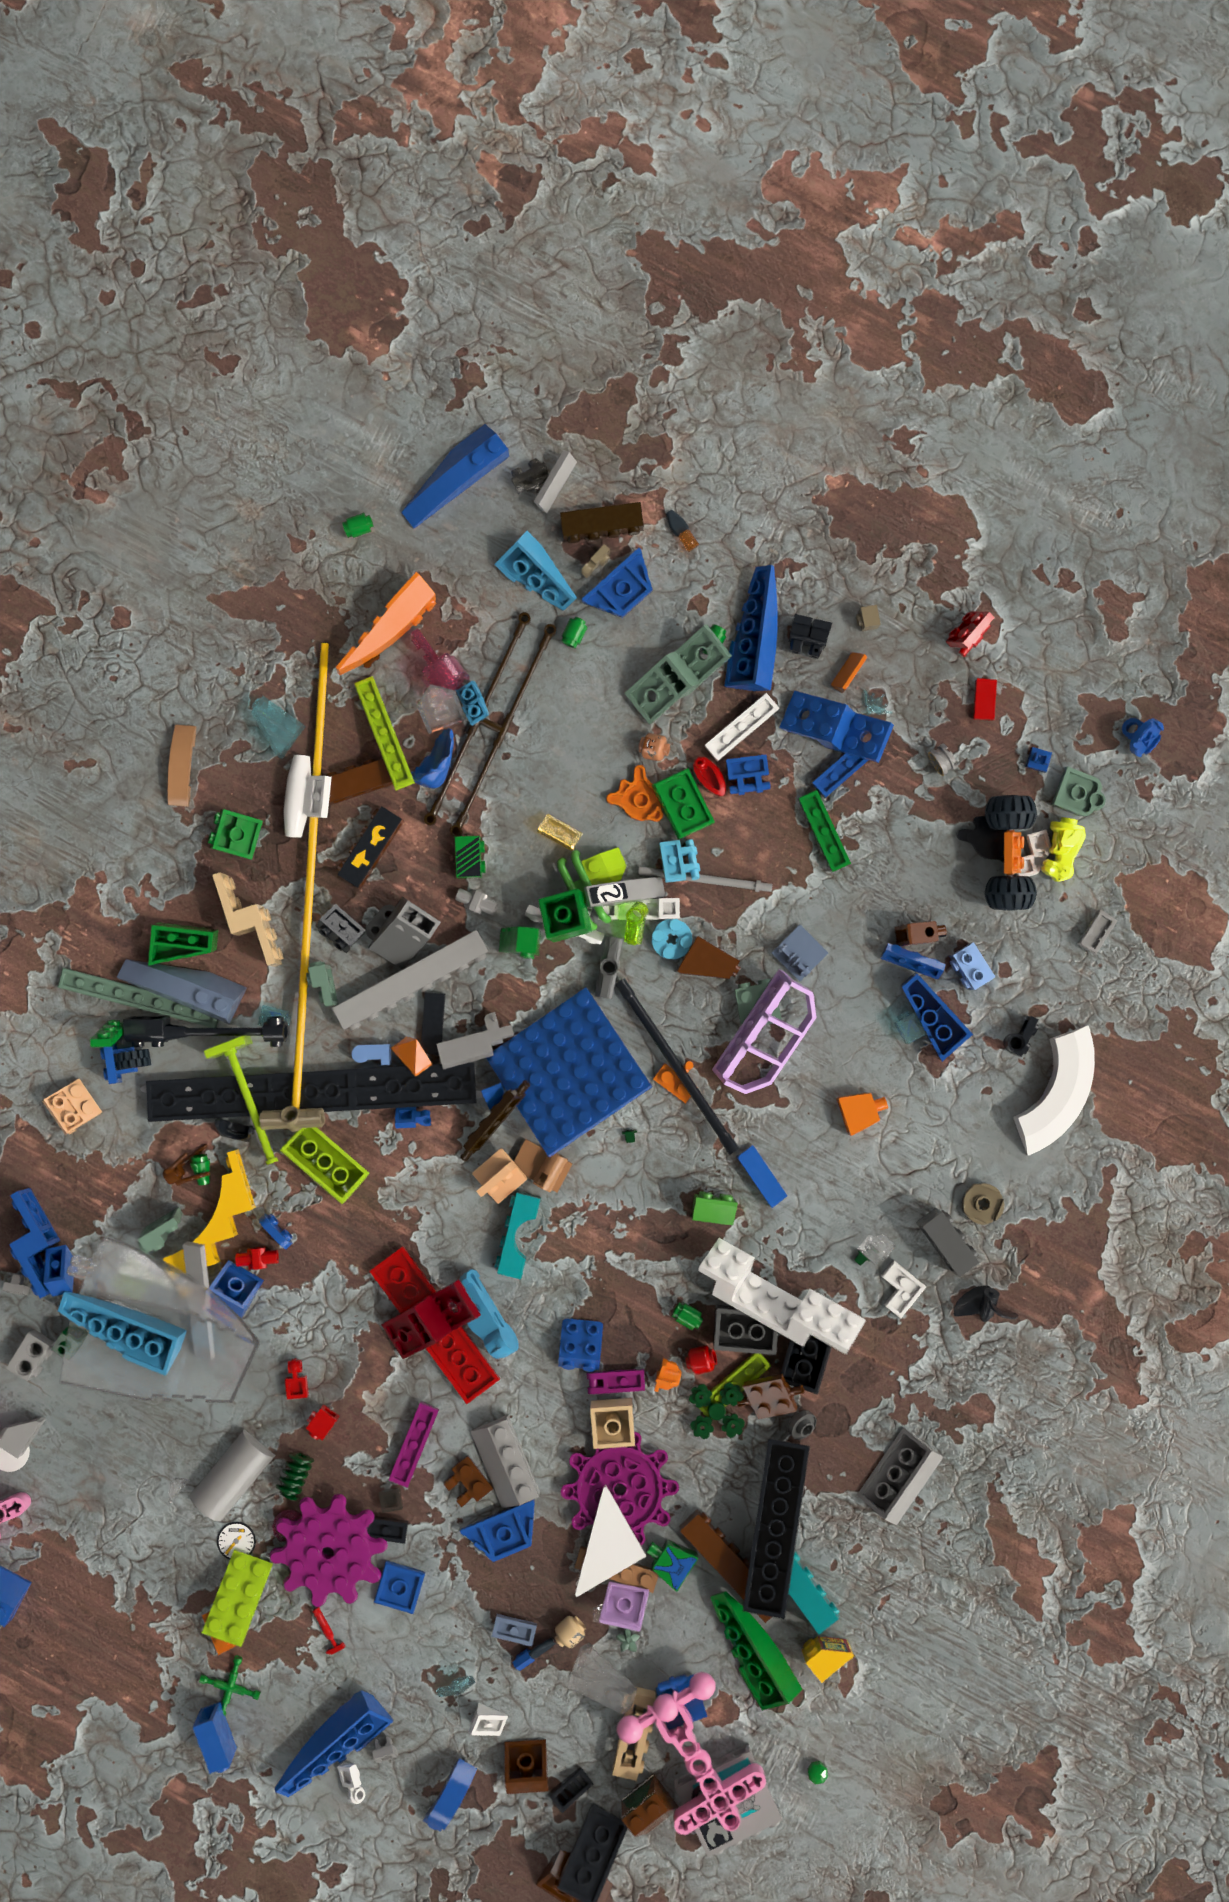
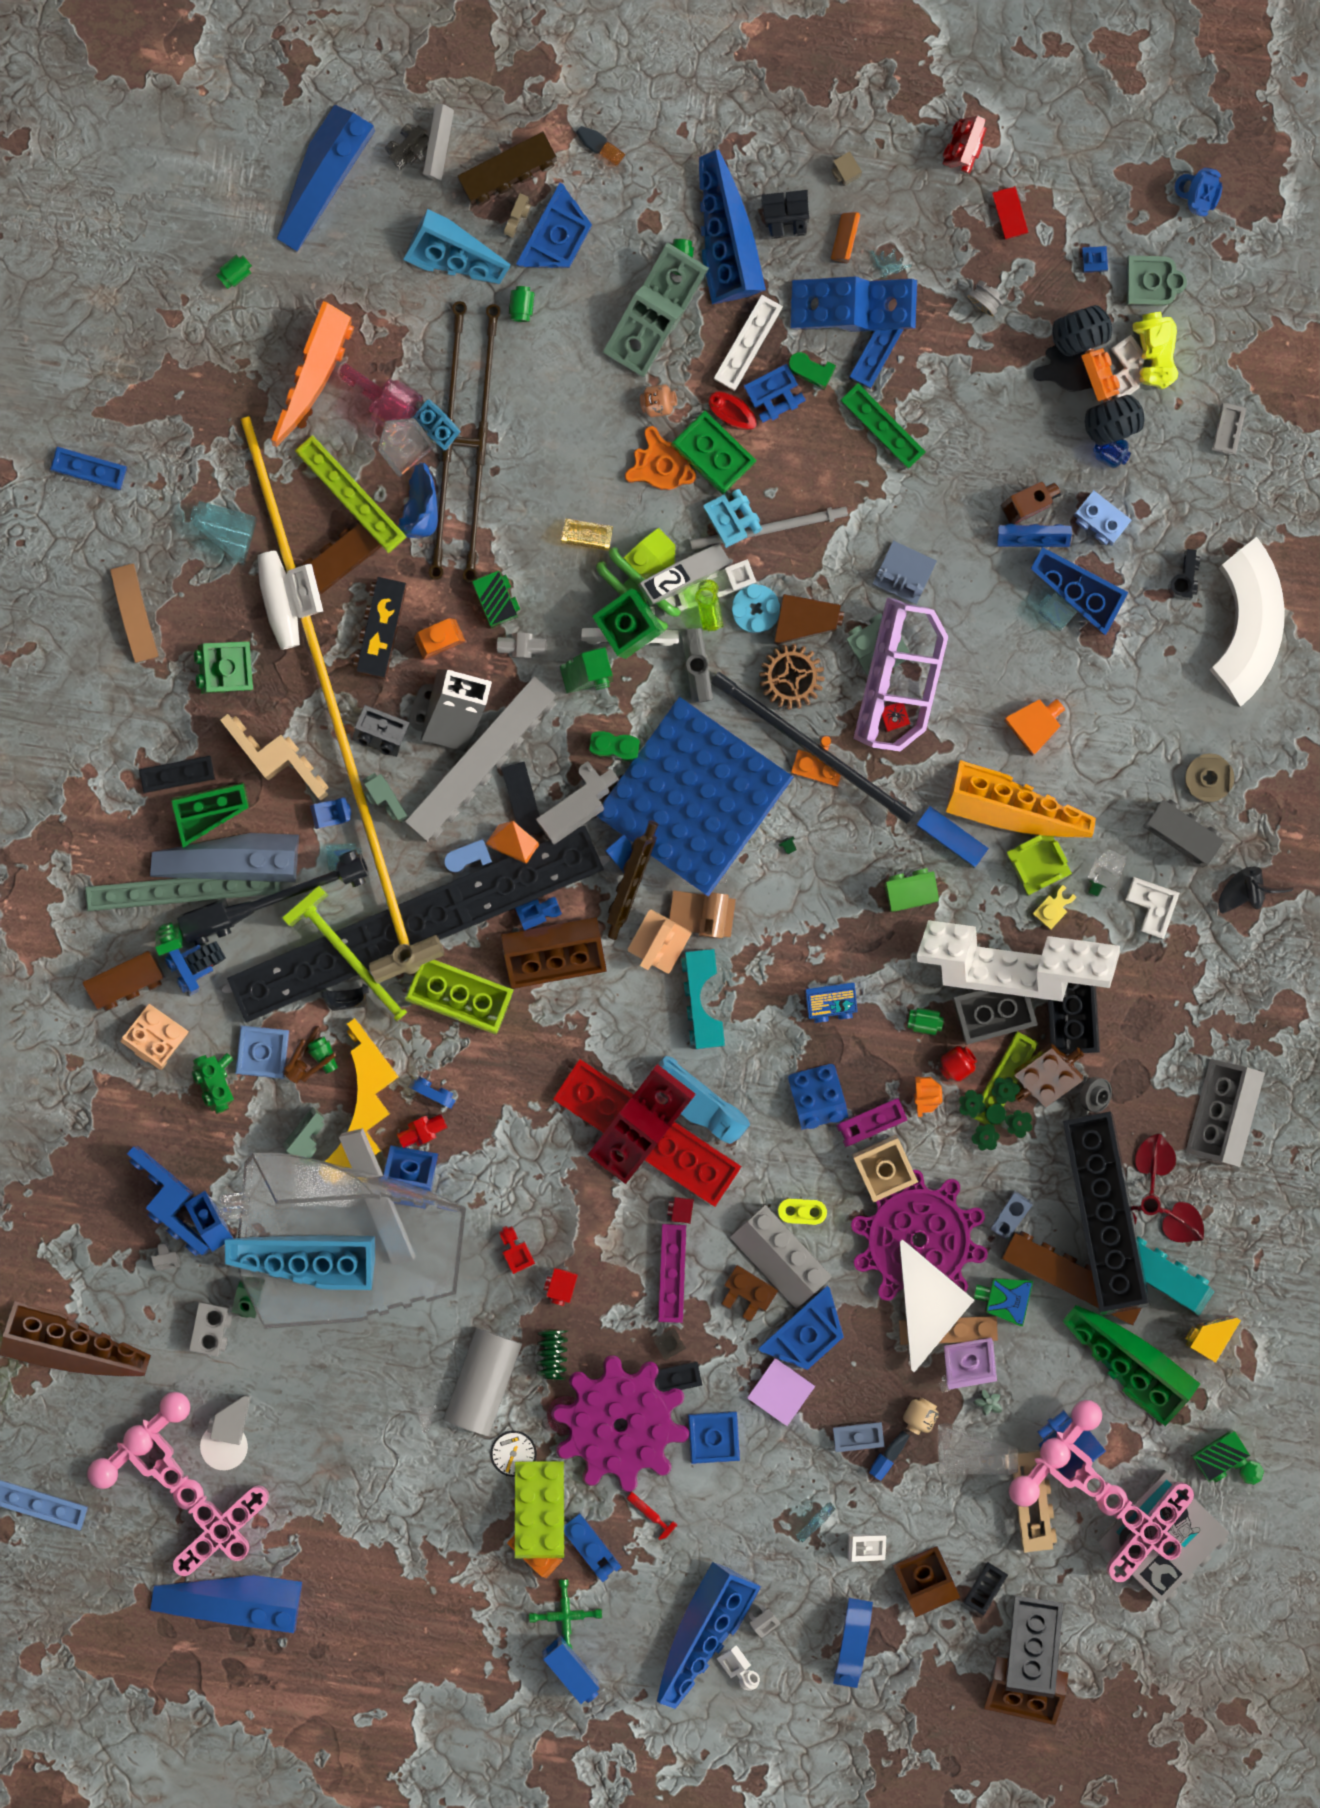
camera: 15 degrees left, 0 degrees up
reddish brown slope [621,1774,679,1837] -> none
none -> blue tile [50,447,127,491]
none -> reddish brown slope [82,951,166,1012]
none -> black tile [139,756,216,794]
none -> green brick [192,1053,234,1114]
none -> medium blue tile [235,1025,289,1079]
none -> blue bracket [310,797,351,829]
none -> orange torso [414,618,466,660]
none -> reddish brown slope [501,917,607,989]
none -> blue plate [564,1513,622,1582]
none -> green brick [589,731,640,761]
none -> dark red plate [667,1197,694,1224]
none -> lavender tile [747,1358,815,1426]
none -> medium nougat gear [759,644,825,710]
none -> neon yellow plate [778,1199,827,1225]
none -> green leg [789,352,836,390]
none -> slope [805,983,858,1023]
none -> red tile [881,702,911,732]
none -> light orange wedge [946,760,1096,838]
none -> sand blue leg [990,1190,1033,1240]
none -> lime panel [1006,835,1072,896]
none -> light yellow plate [1033,885,1076,930]
none -> clear blue head [1093,439,1131,469]
none -> dark red plant [1131,1133,1204,1243]
none -> brick [1191,1430,1250,1483]

